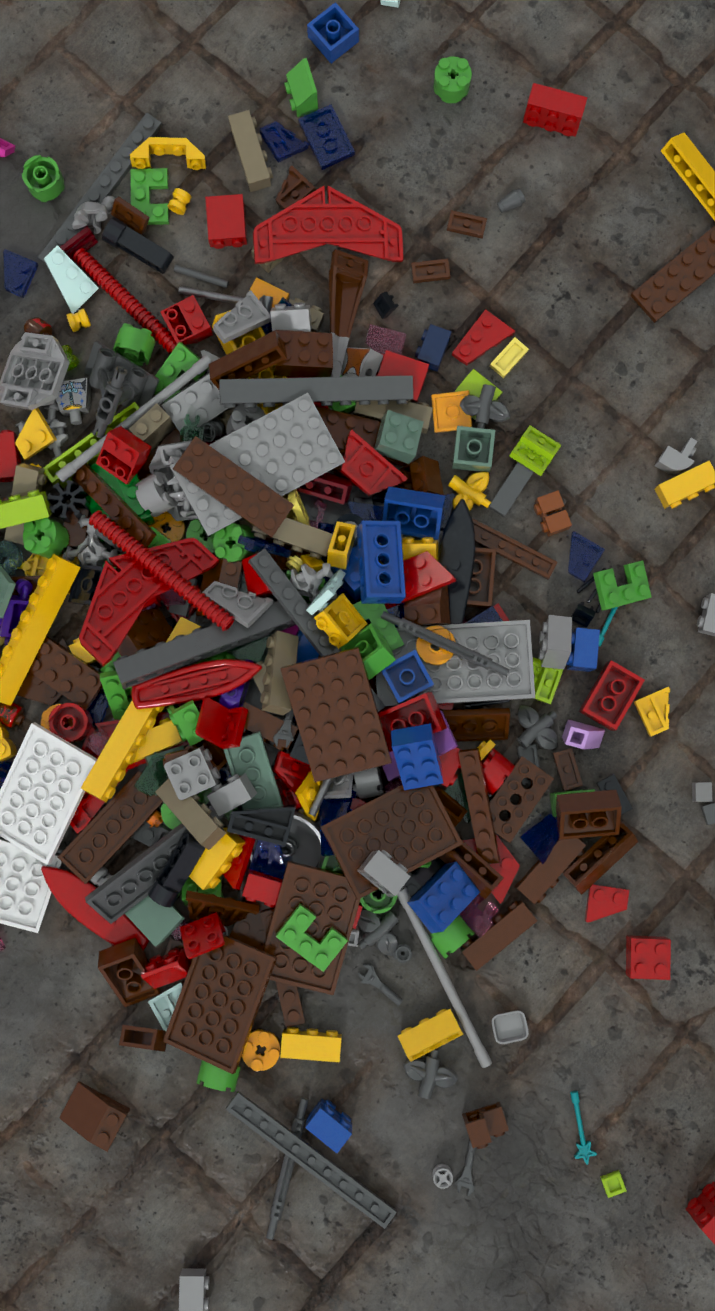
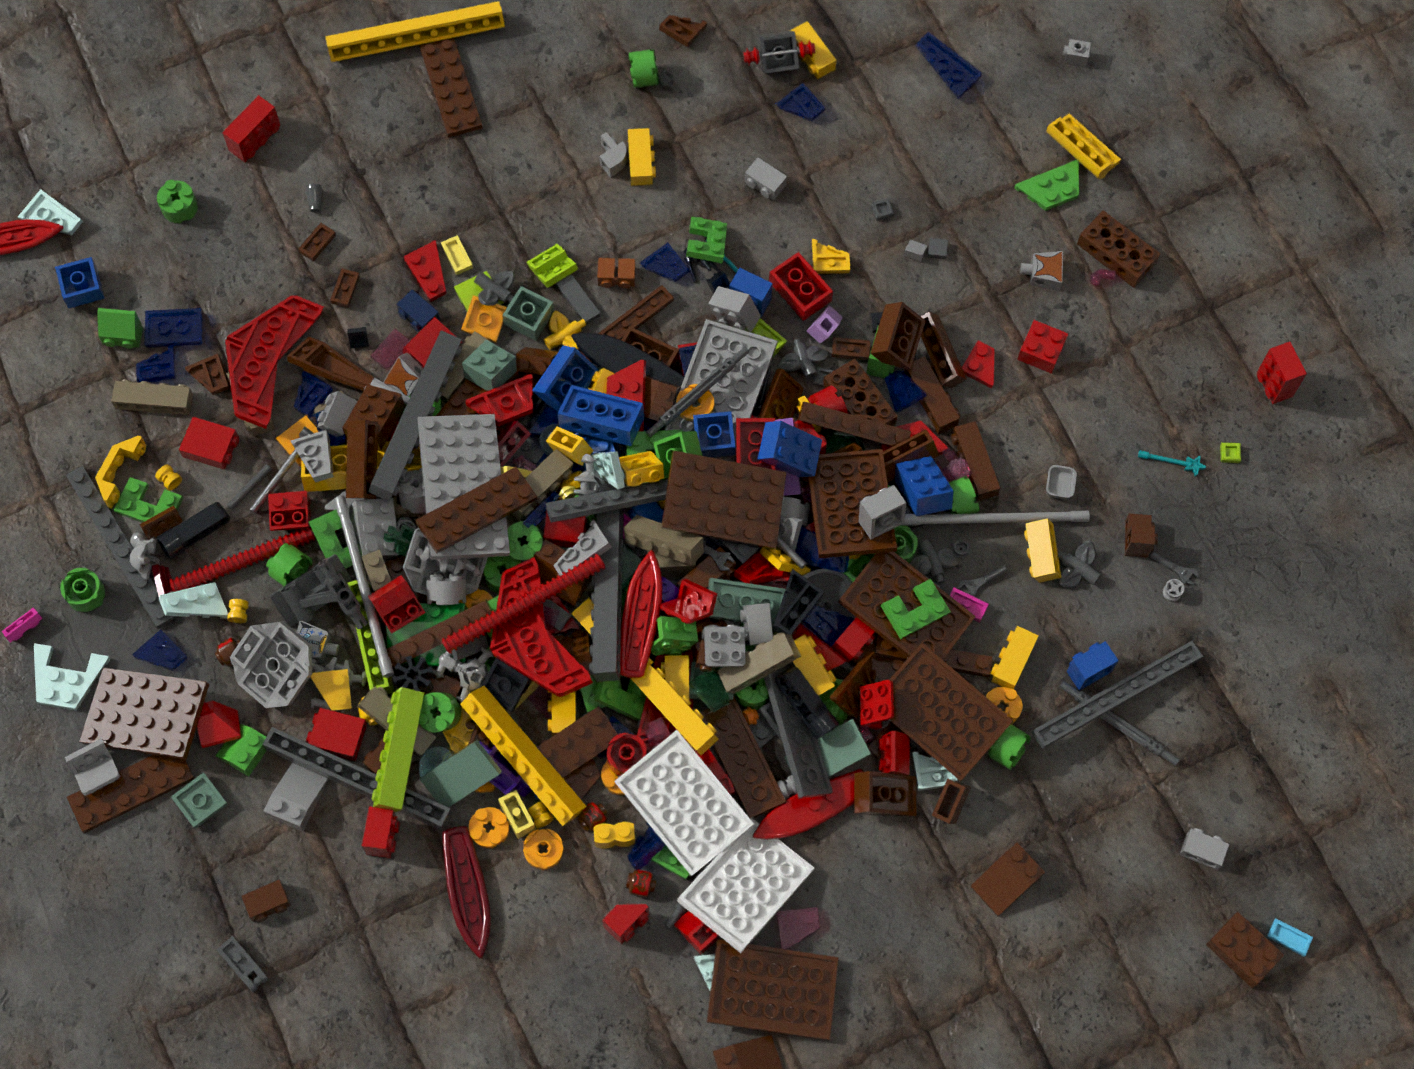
camera: 70 degrees left, 15 degrees down
none -> clear blue wing [294,371,333,418]
none -> dark pink plate [950,587,989,623]

